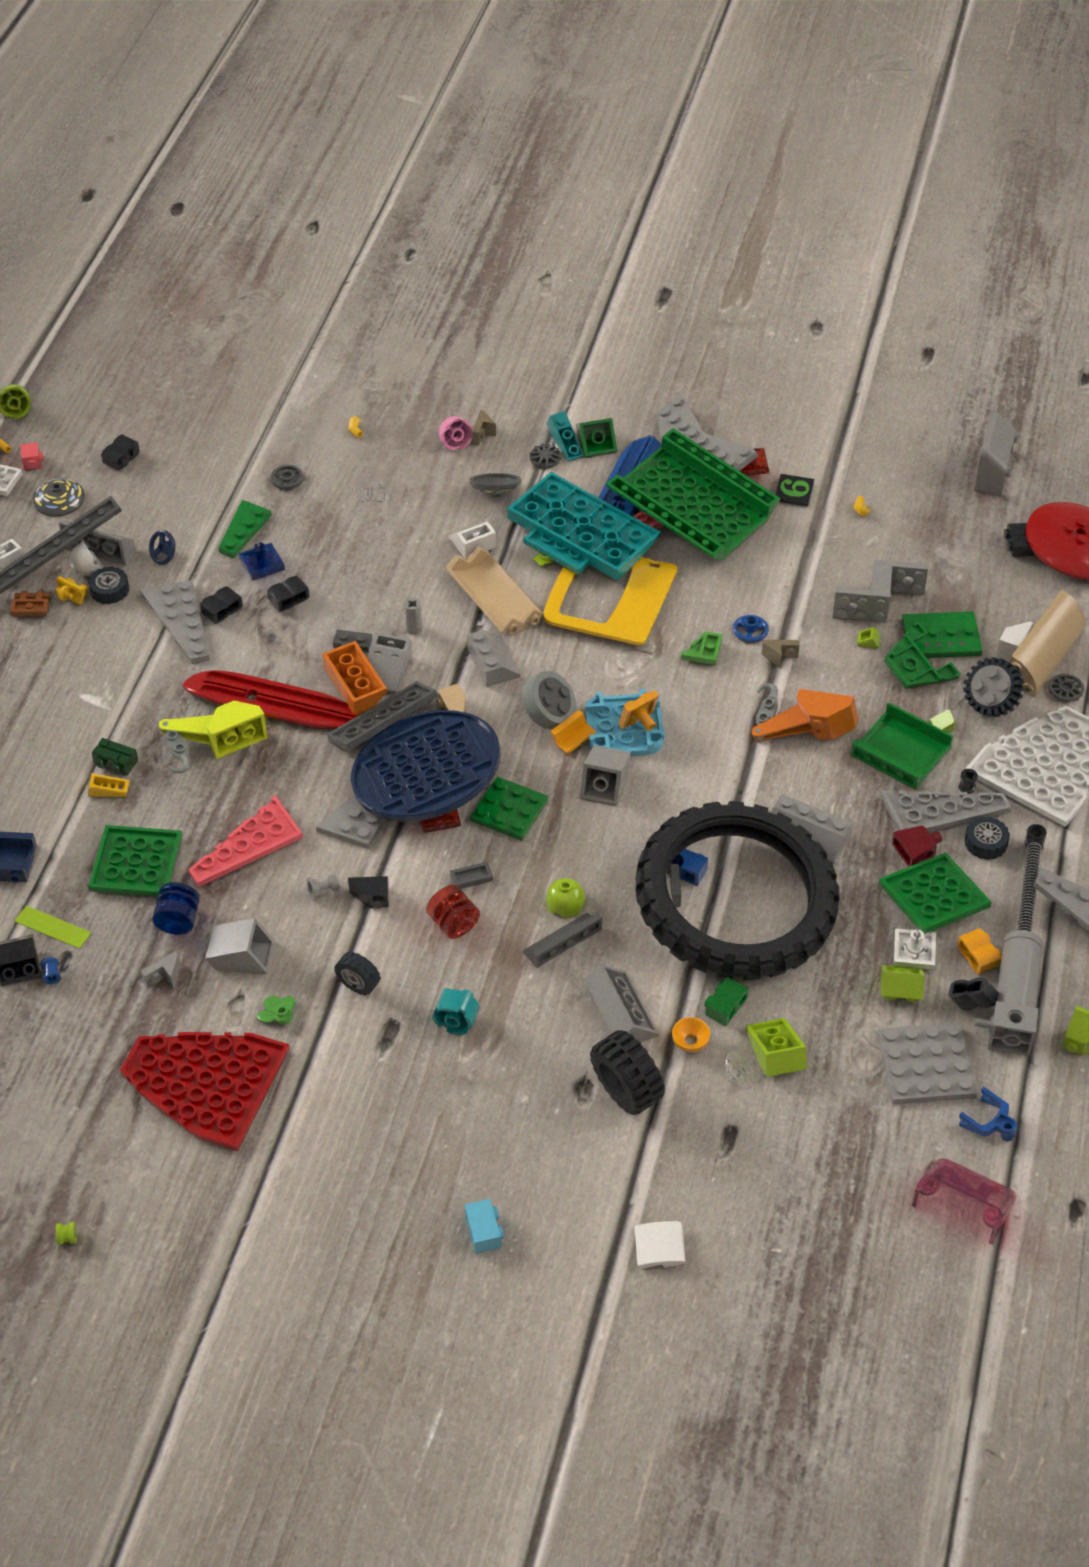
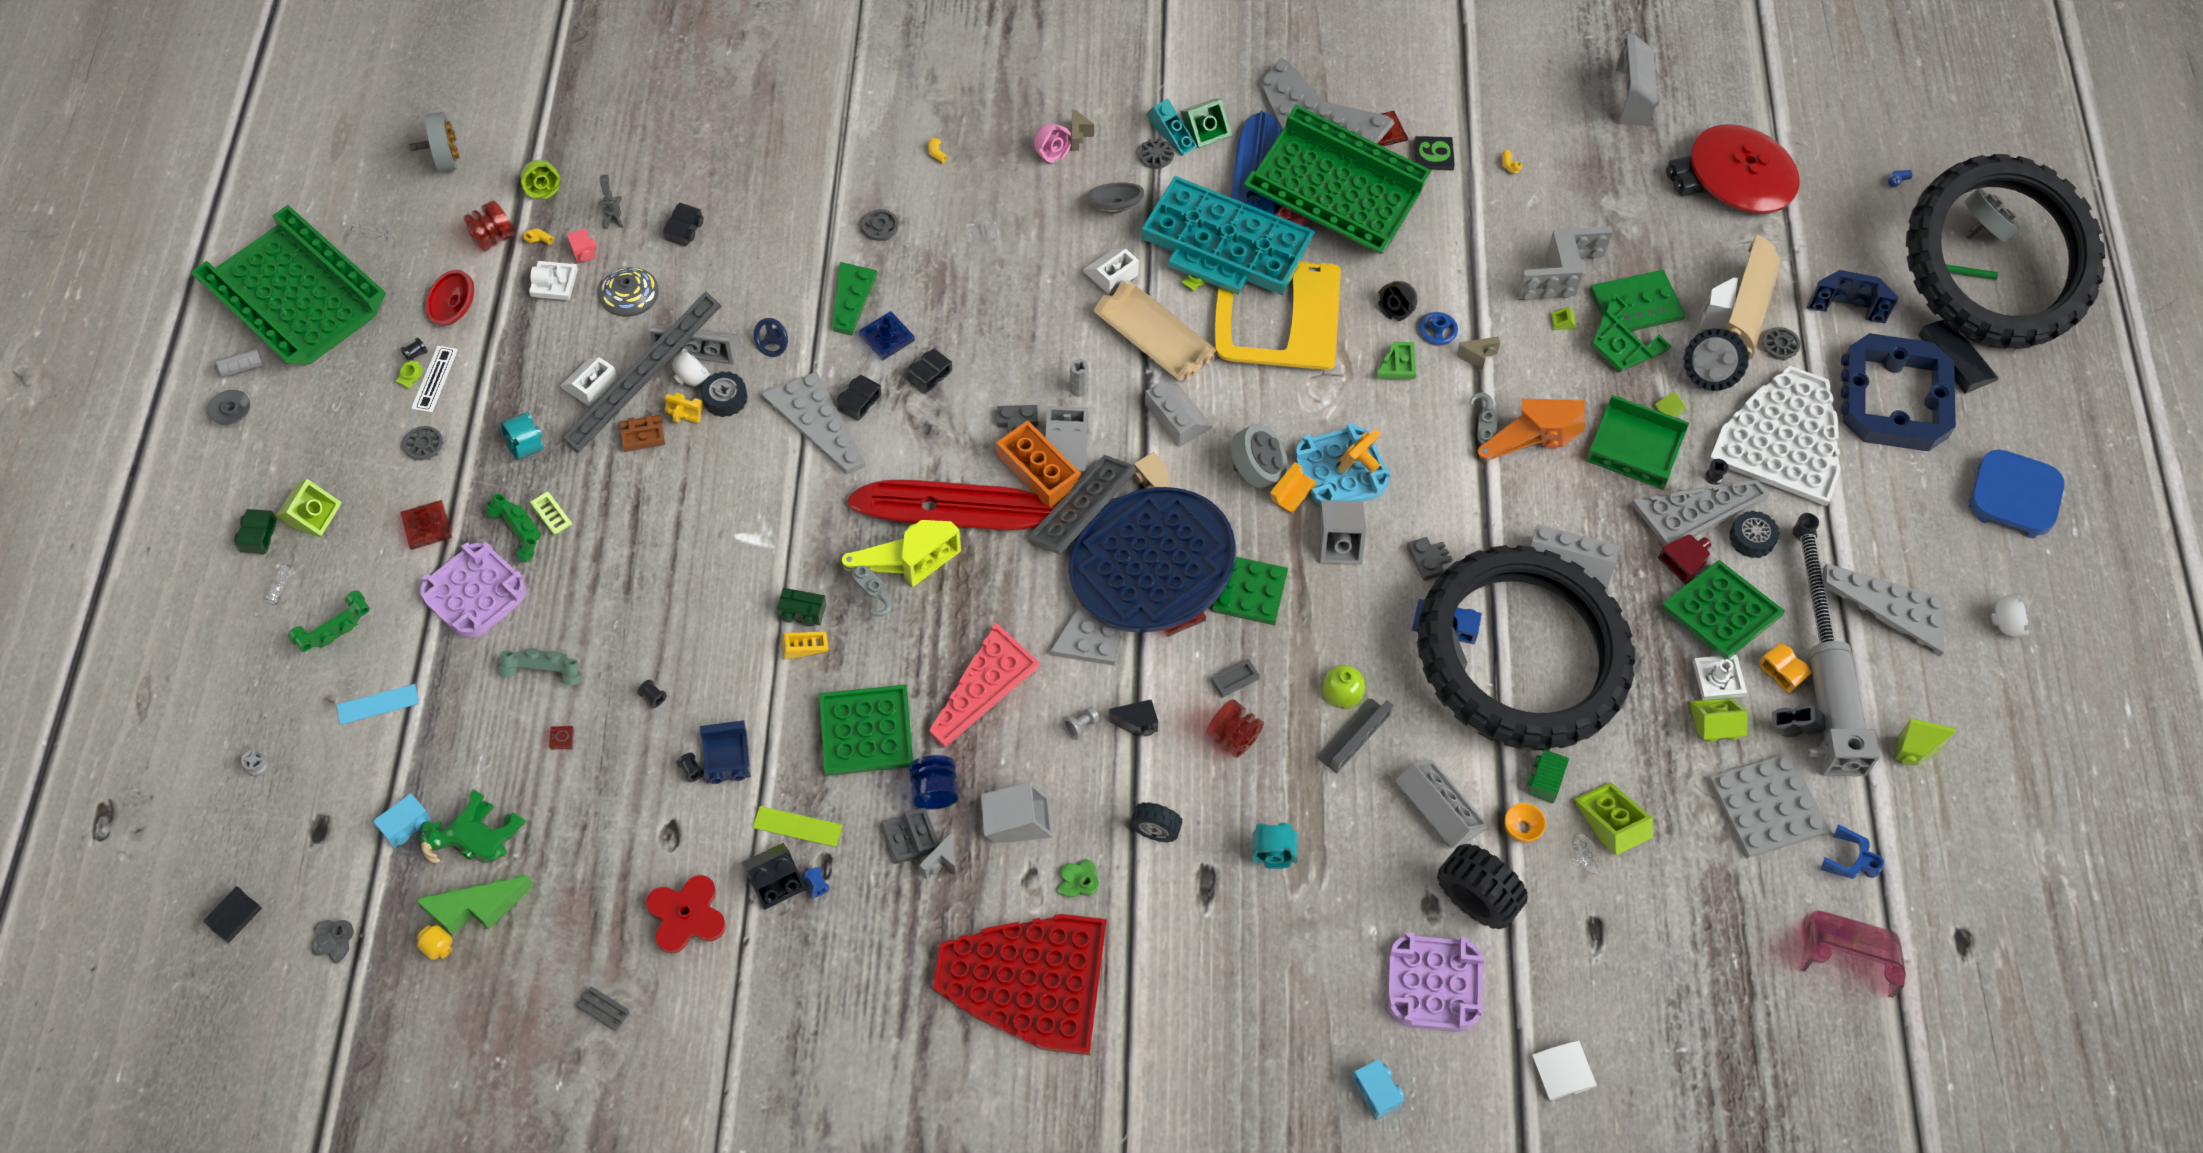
camera: 15 degrees left, 10 degrees up
none -> dark grey piece [599,174,623,229]
none -> dark grey slope [880,808,939,864]
none -> black cylinder [1378,281,1418,321]
none -> lavender tile [1387,932,1484,1032]
none -> dark grey hinge [1407,537,1453,581]

